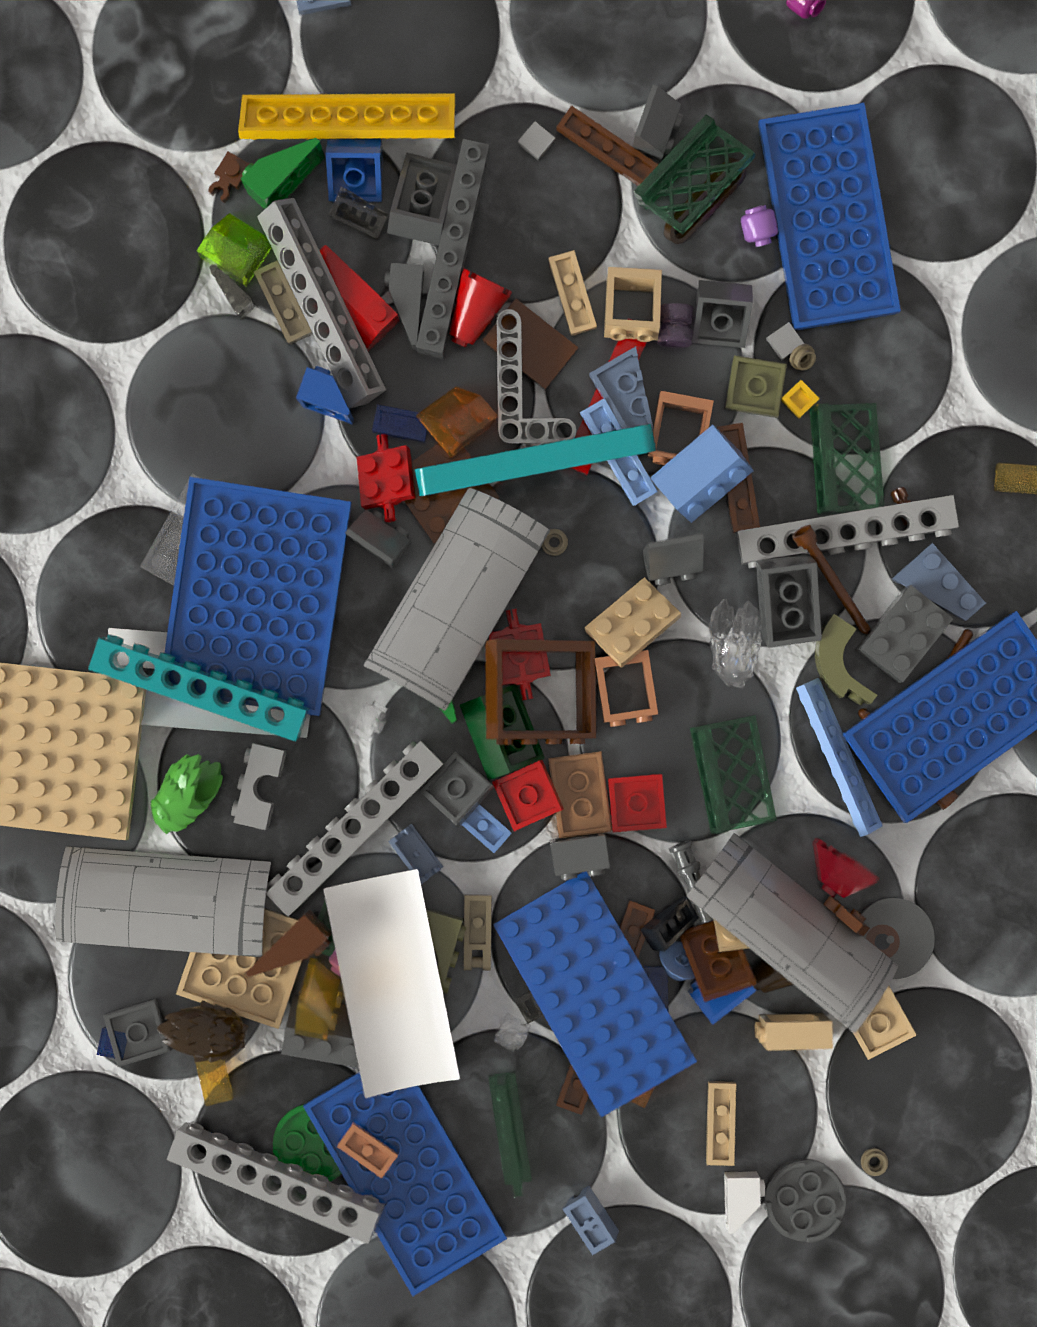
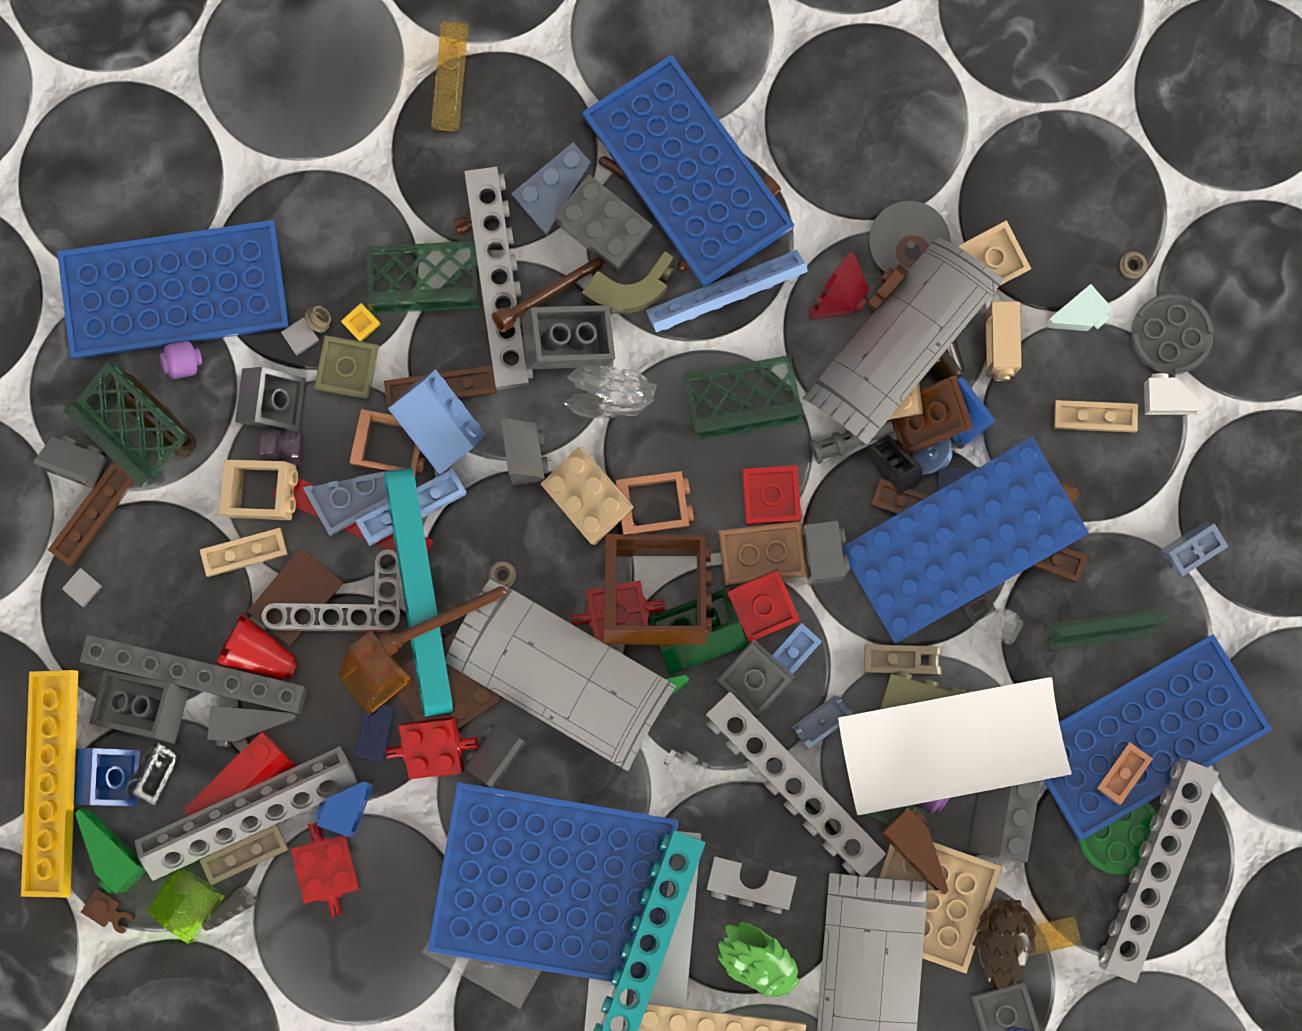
camera: 90 degrees left, 5 degrees down
clear yellow slope [295,958,344,1040] -> none
none -> red plate [290,822,359,917]
none -> reddish brown piece [379,586,507,656]
none -> light aqua slope [1046,284,1113,331]

